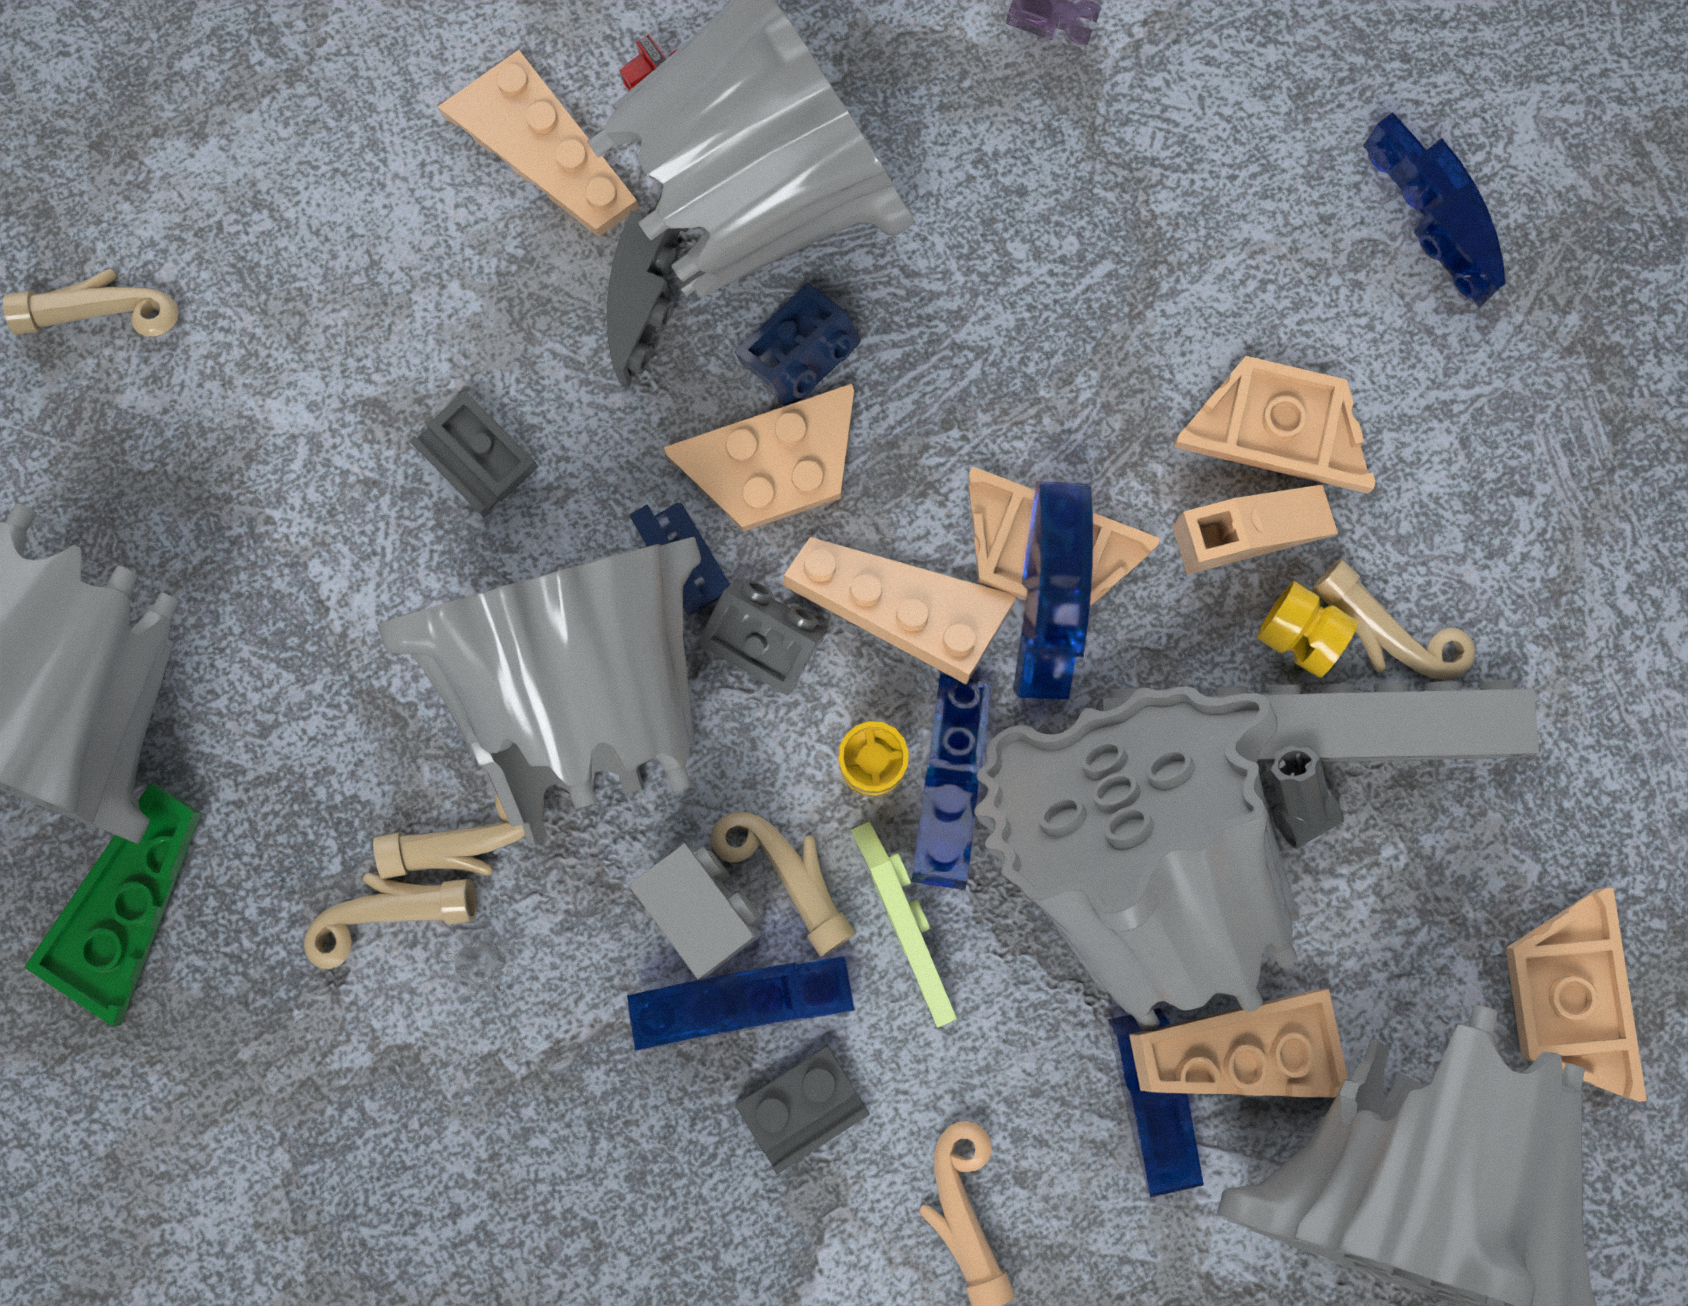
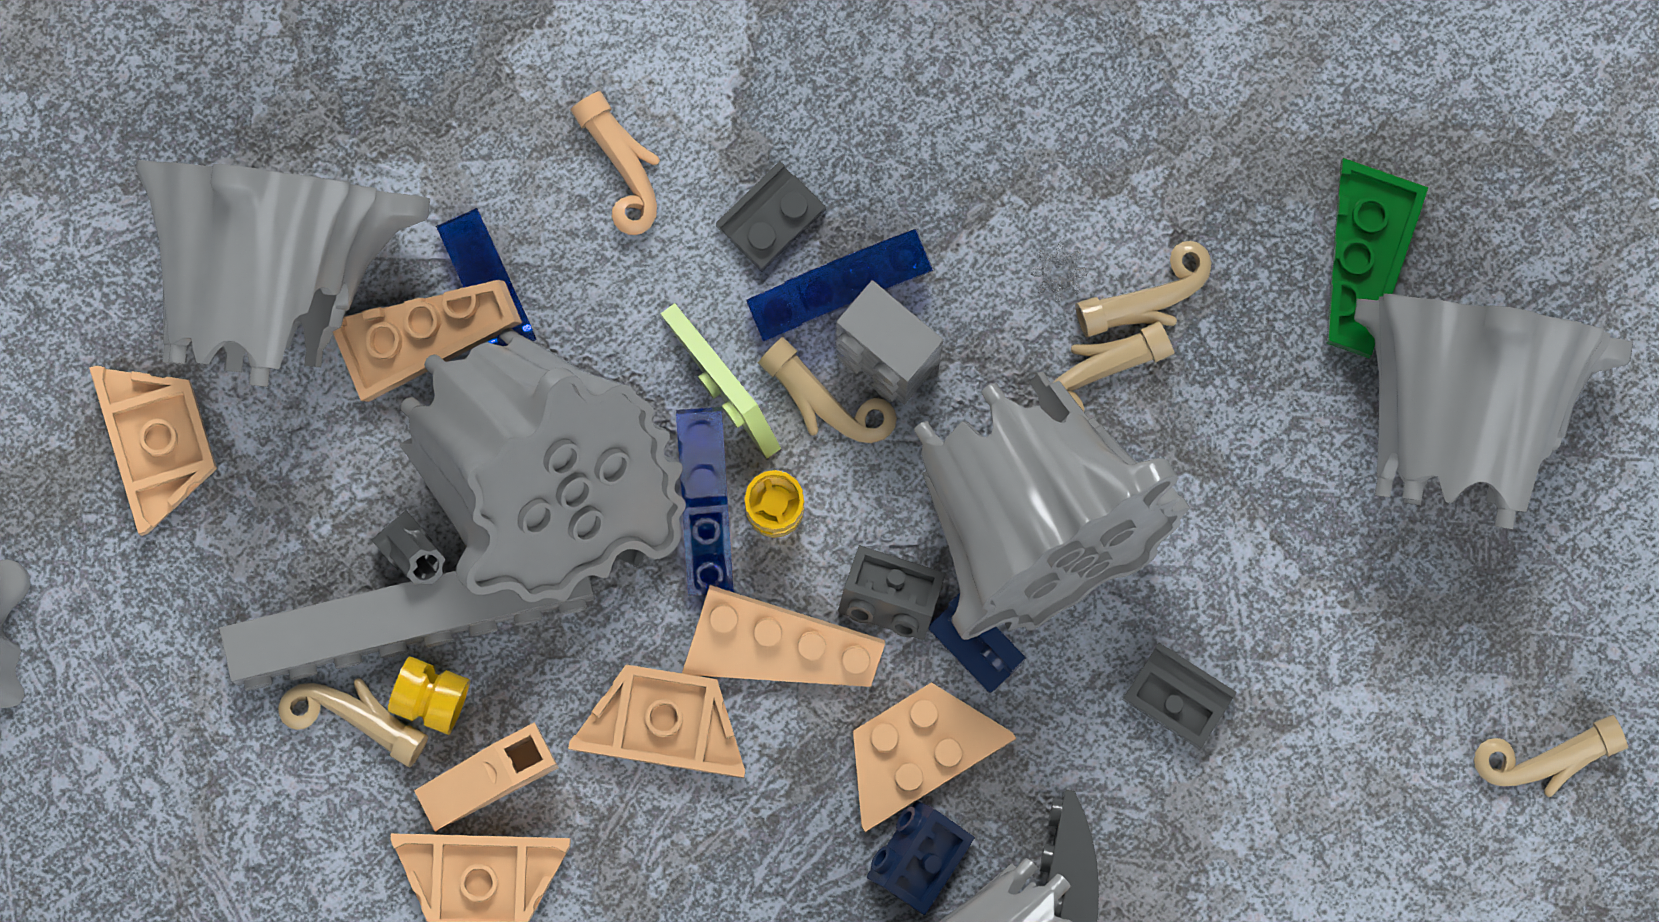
camera: 165 degrees right, 0 degrees up
clear blue slope [1013,481,1093,700] -> none

